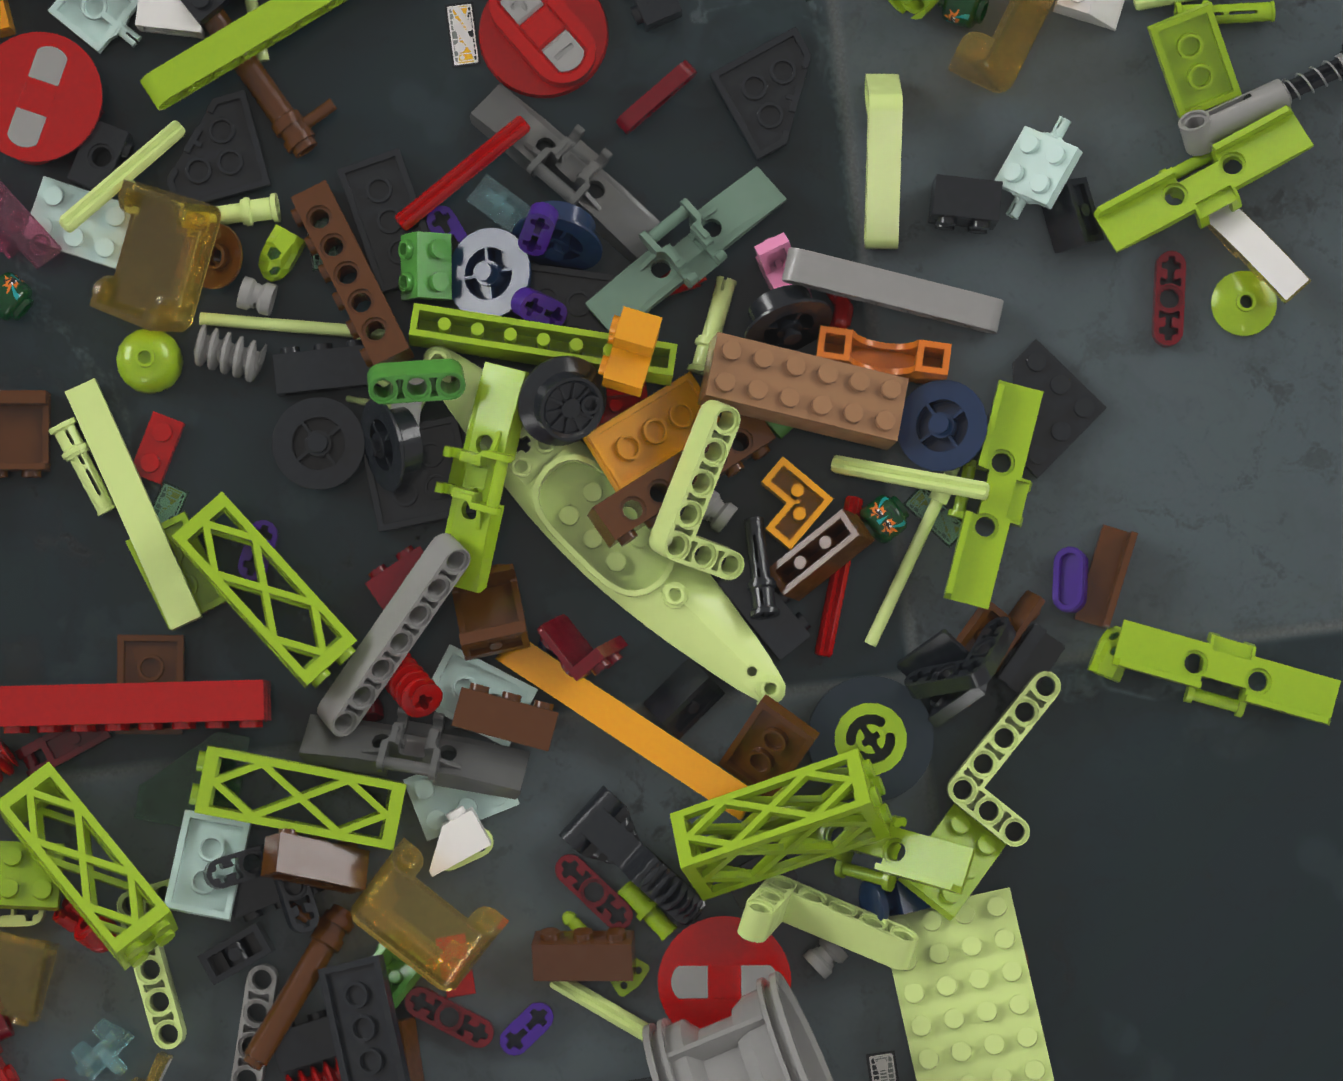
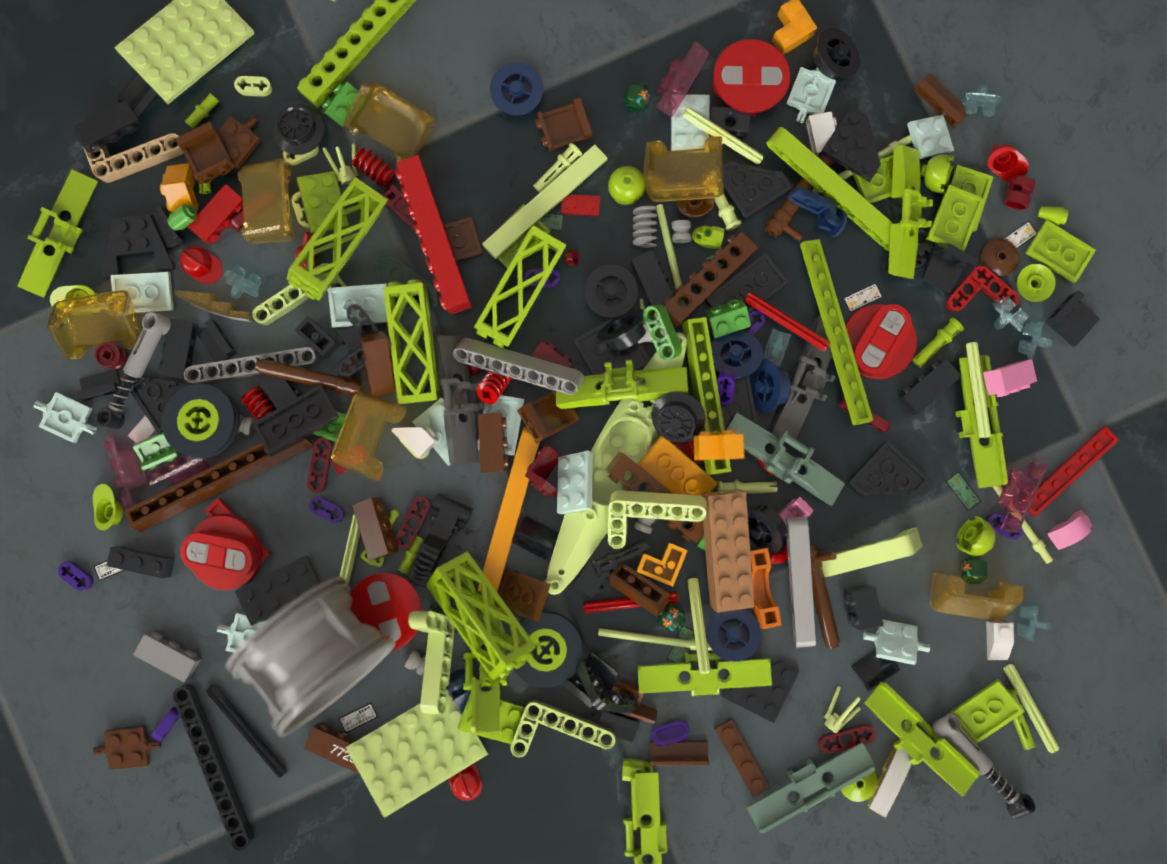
camera: 75 degrees right, 0 degrees up
dark purple beam [518,202,559,256] -> none
none -> red piece [448,763,482,801]
none -> light aqua plate [557,451,593,514]
none -> dark red hinge [564,250,579,266]
none -> reddish brown plate [714,718,770,798]
none -> sand green piece [746,742,876,833]
none -> dark blue piece [788,186,847,237]
none -> lime plate [800,239,873,426]
none -> reddish brown cylinder [810,544,840,649]
none -> yellowish green plant [824,686,861,733]

